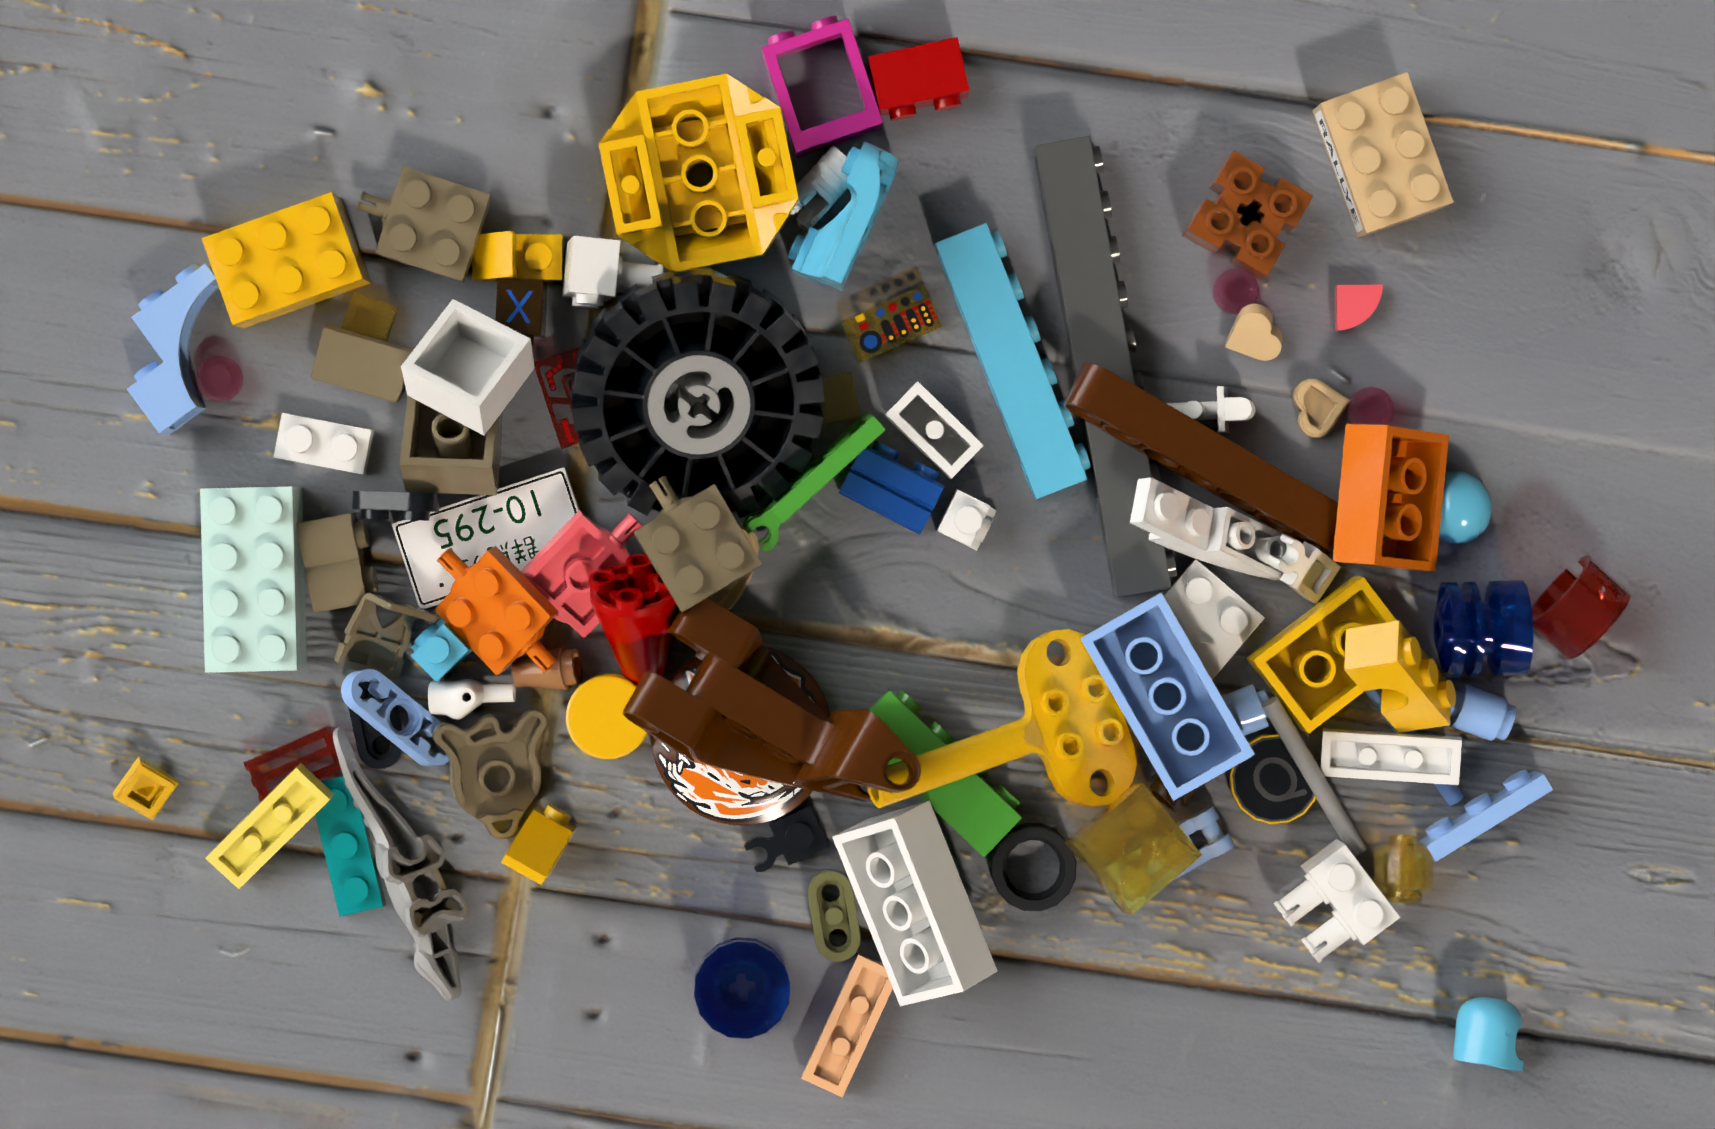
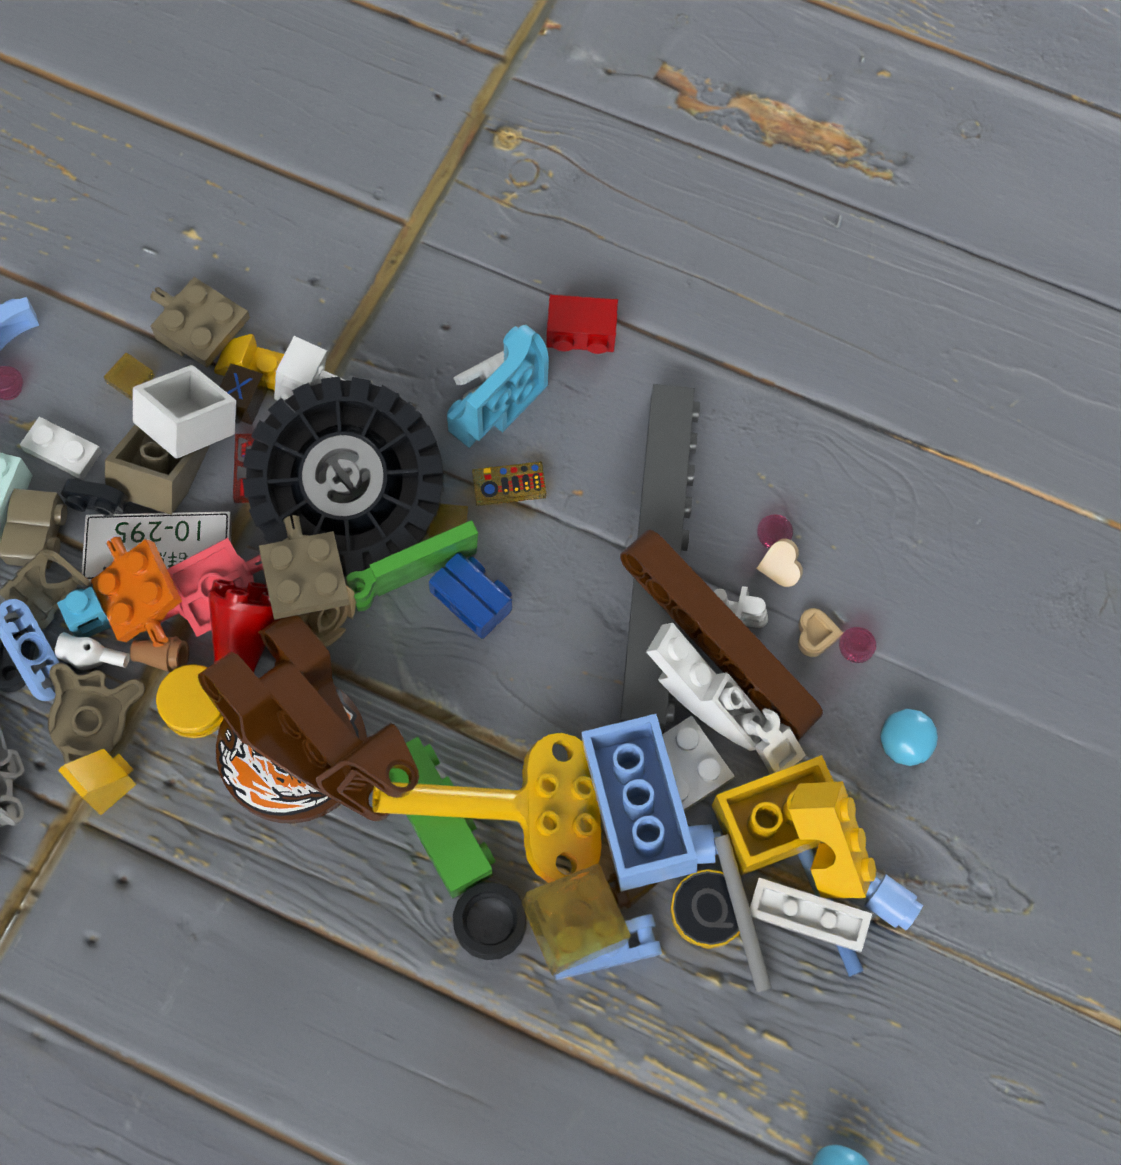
camera: 15 degrees right, 20 degrees down
yellow brick [201,192,371,329] -> none
dark tan slope [311,325,413,403] -> none
yellow piece [598,73,799,274] -> none
clear blue wheel [694,937,791,1039] -> none
black plate [744,804,830,872] -> none
dark pink window [761,16,883,158] -> none
light nougat plate [801,952,893,1098] -> none
olive plate [808,869,861,962] -> none
white brick [832,800,997,1006] -> none
white brick [885,381,984,479] -> none
medium azure brick [934,223,1091,500] -> none
white brick [936,490,997,551] -> none
dark orange brick [1182,150,1313,280] -> none
white brick [1273,839,1400,963] -> none
tan brick [1312,72,1453,238] -> none
orange brick [1332,424,1449,572] -> none
coral tile [1335,284,1383,331] -> none
clear yellow head [1374,835,1433,903] -> none
light blue plate [1418,769,1553,862] -> none
clear blue wheel [1433,580,1534,677] -> none
clear red piece [1526,555,1631,660] -> none

